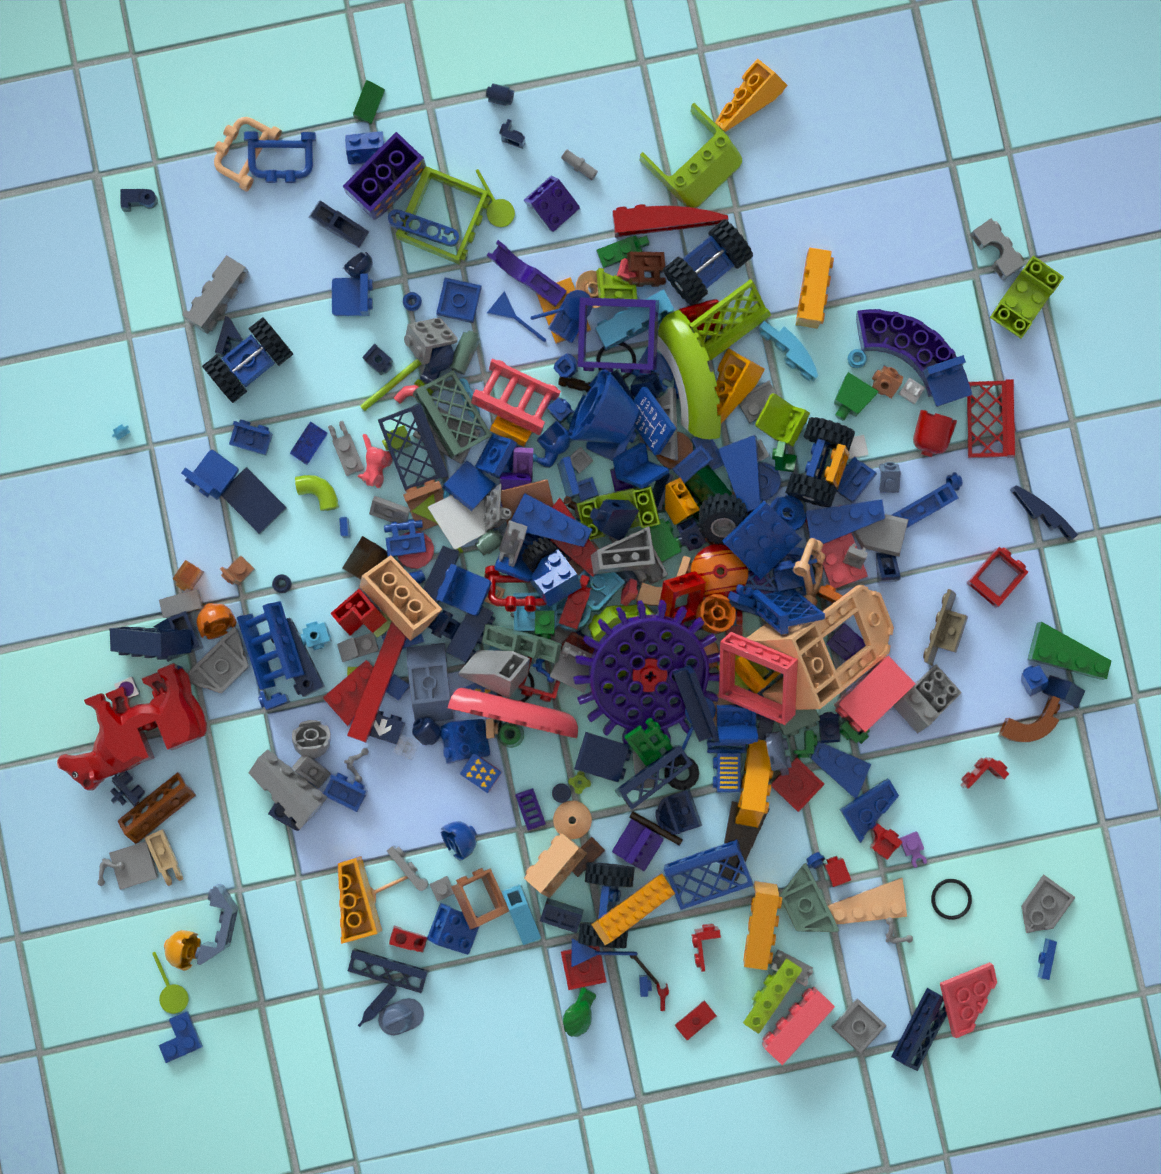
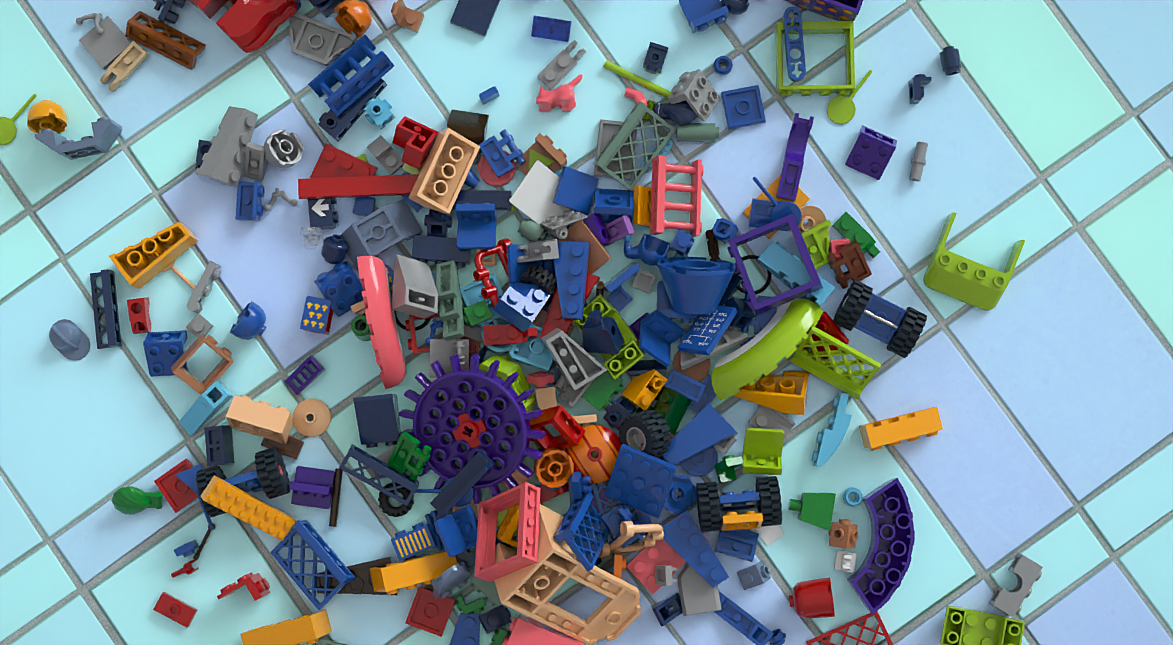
camera: 70 degrees right, 0 degrees up
blue bracket [258,690,290,710] -> none
dark blue plate [272,574,292,593] -> none
lime cylinder [295,475,339,511] -> none
dark blue piece [358,984,397,1027] -> none
light grey plate [369,496,410,523] -> none
dark blue fence [377,403,448,491] -> none
lime brick [382,425,413,453] -> none
blue piece [487,291,546,342] -> none
dark blue tile [552,783,571,803] -> none
lime plate [568,771,591,794] -> none
red slope [612,204,729,237] -> none
dark blue slope [655,789,702,834] -> none
light orange wedge [715,58,788,132] -> none
dark purple plate [826,623,866,662] -> none
blue bracket [923,355,972,407] -> none

